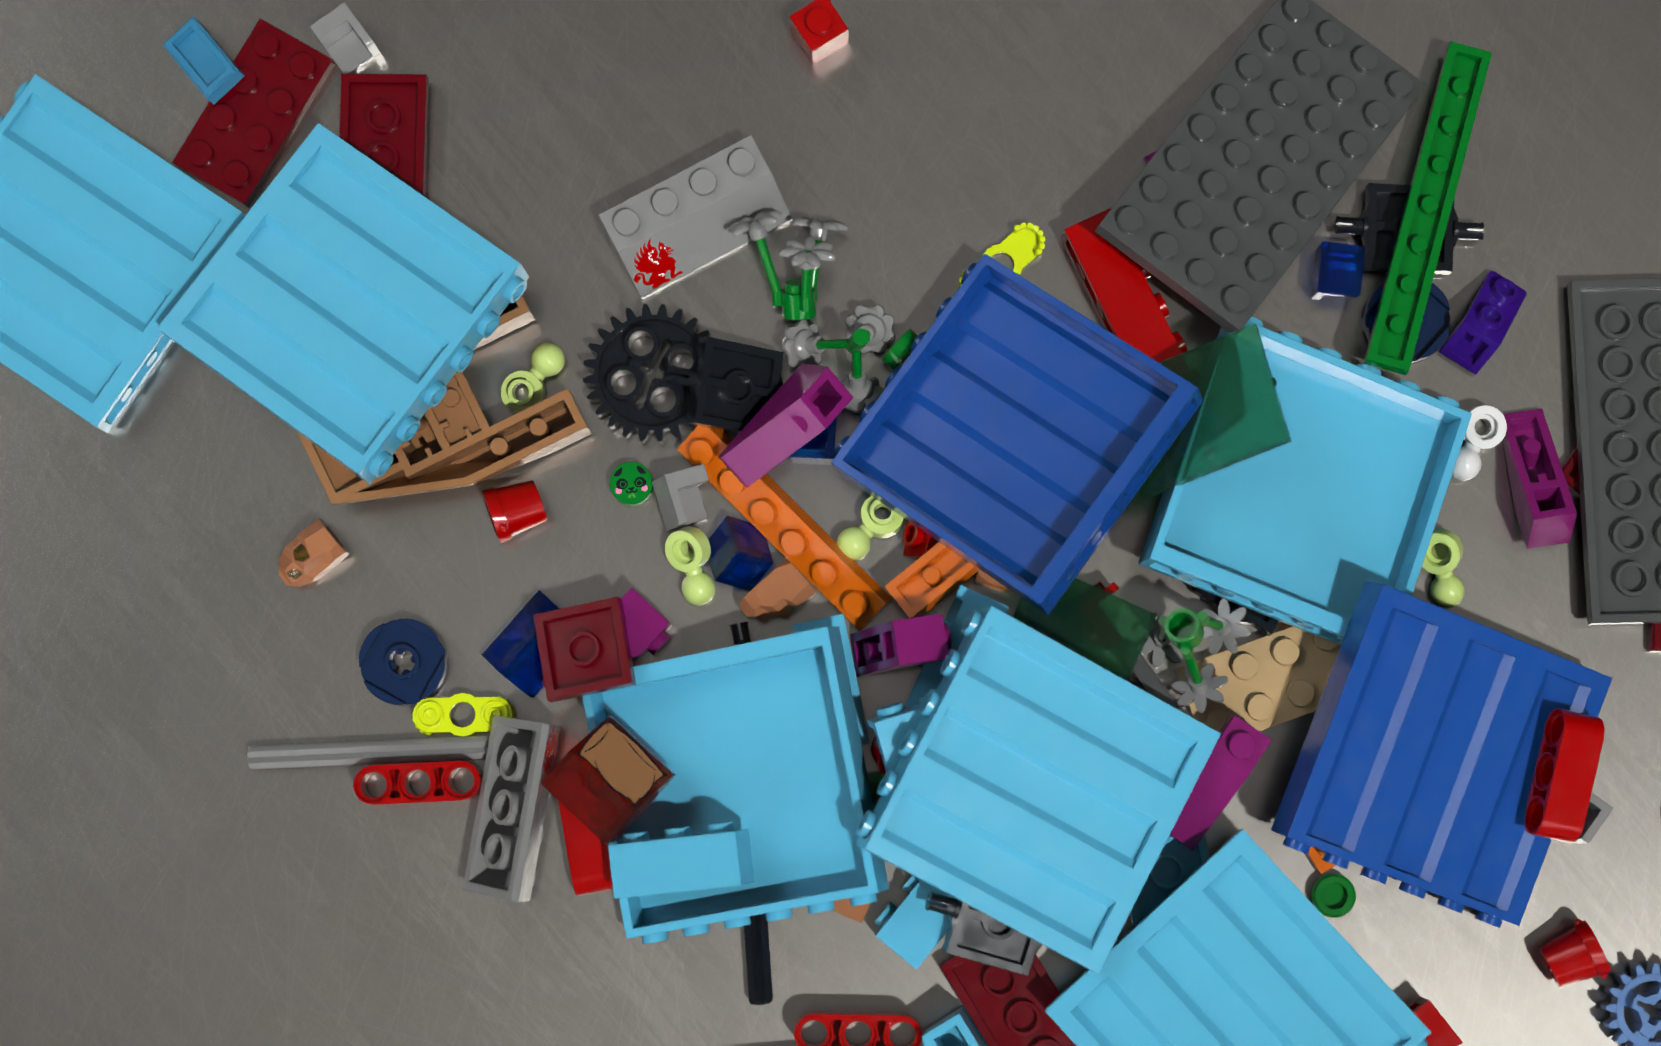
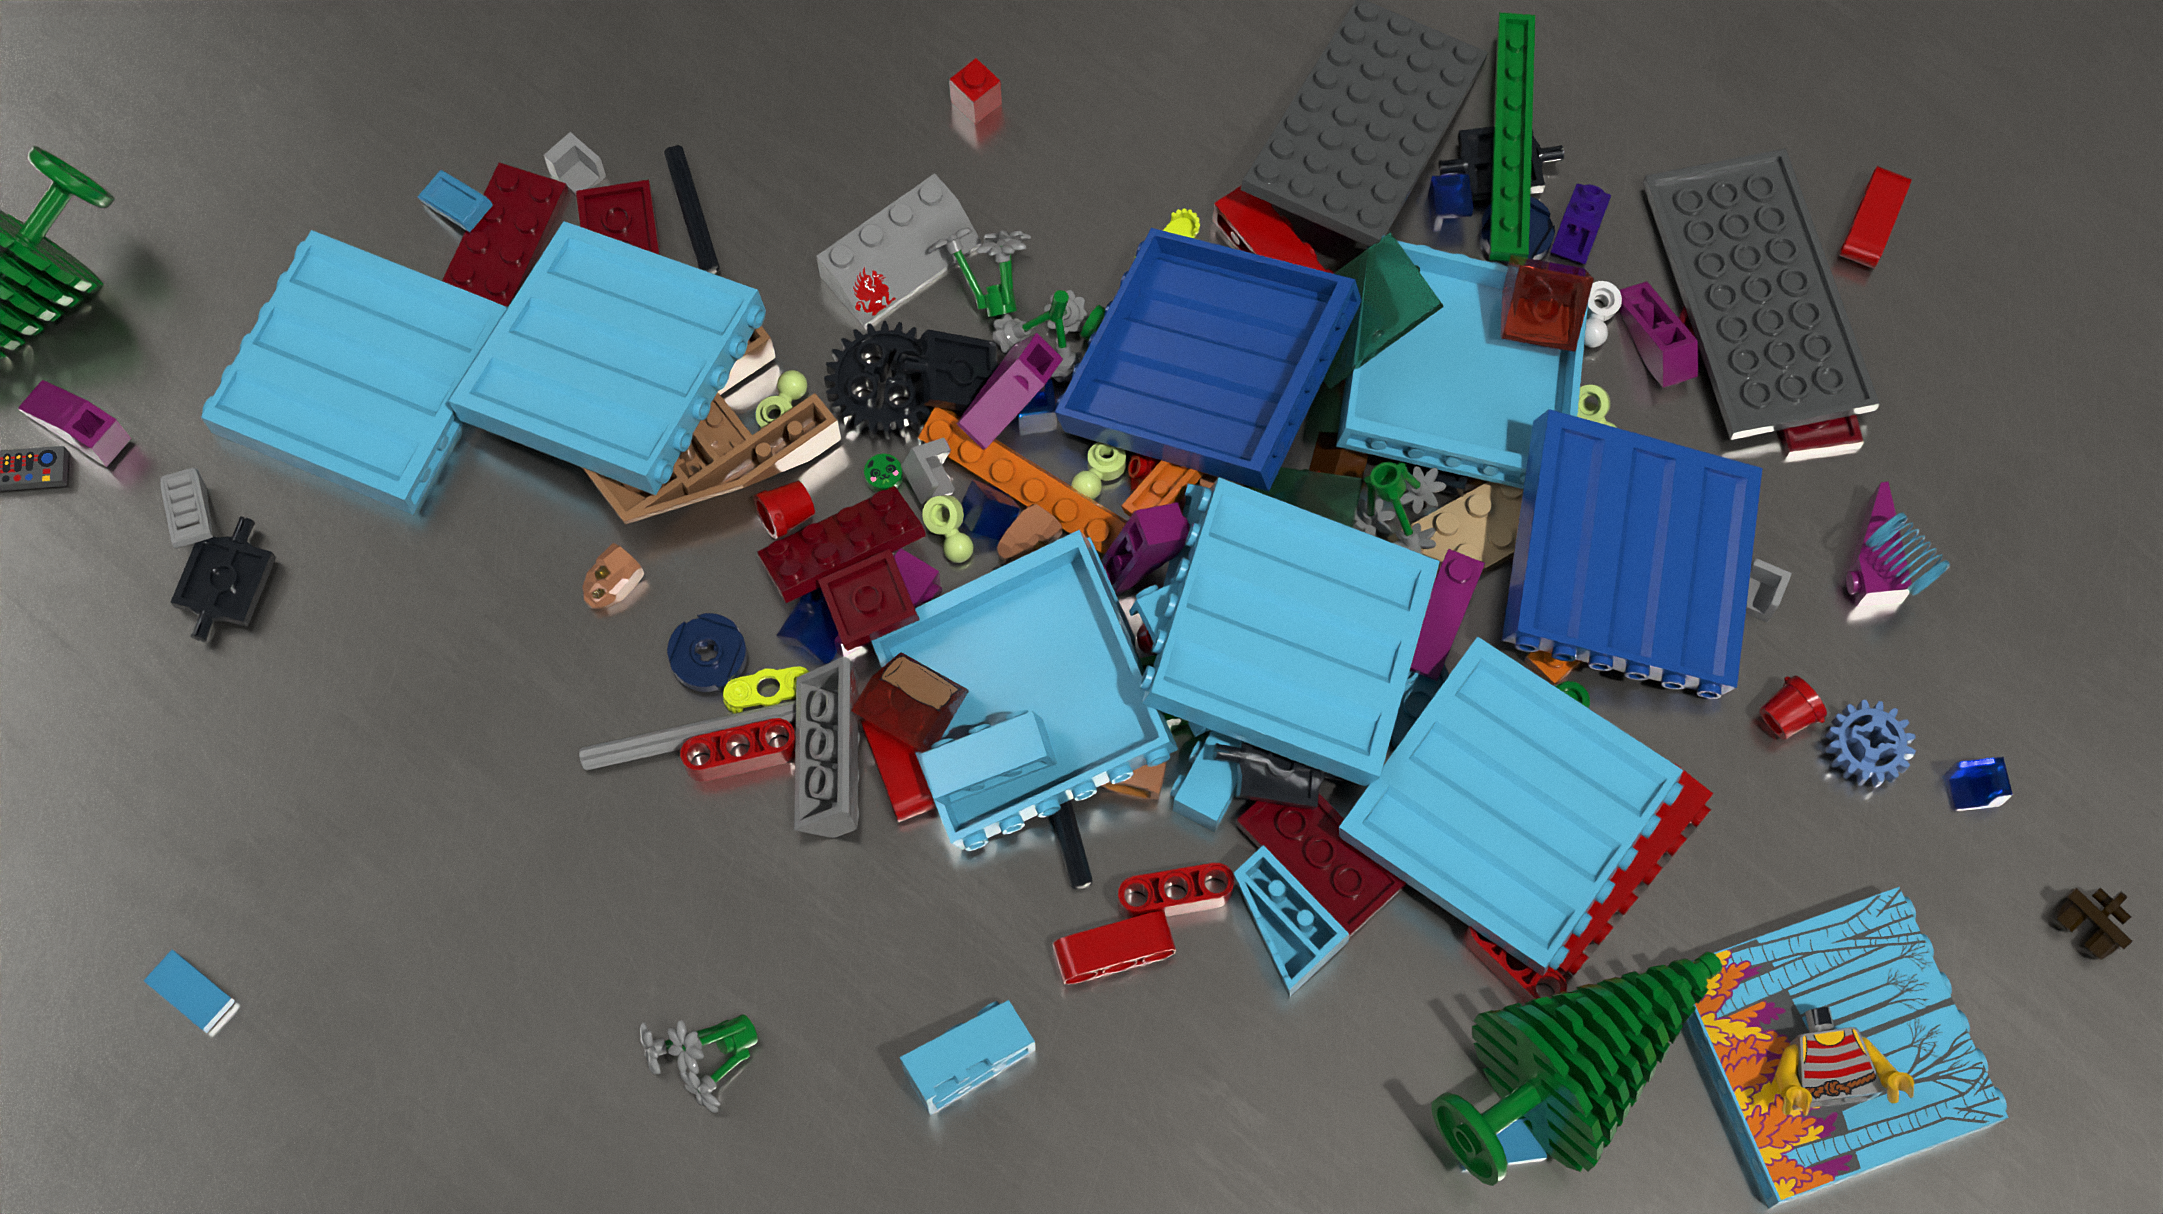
camera: 15 degrees left, 15 degrees down
red beam [1524,708,1605,843] -> none
none -> black axle [664,145,720,274]
none -> dark red plate [757,486,926,603]
none -> reddish brown panel [1308,431,1369,489]
none -> clear red slope [1500,255,1594,352]

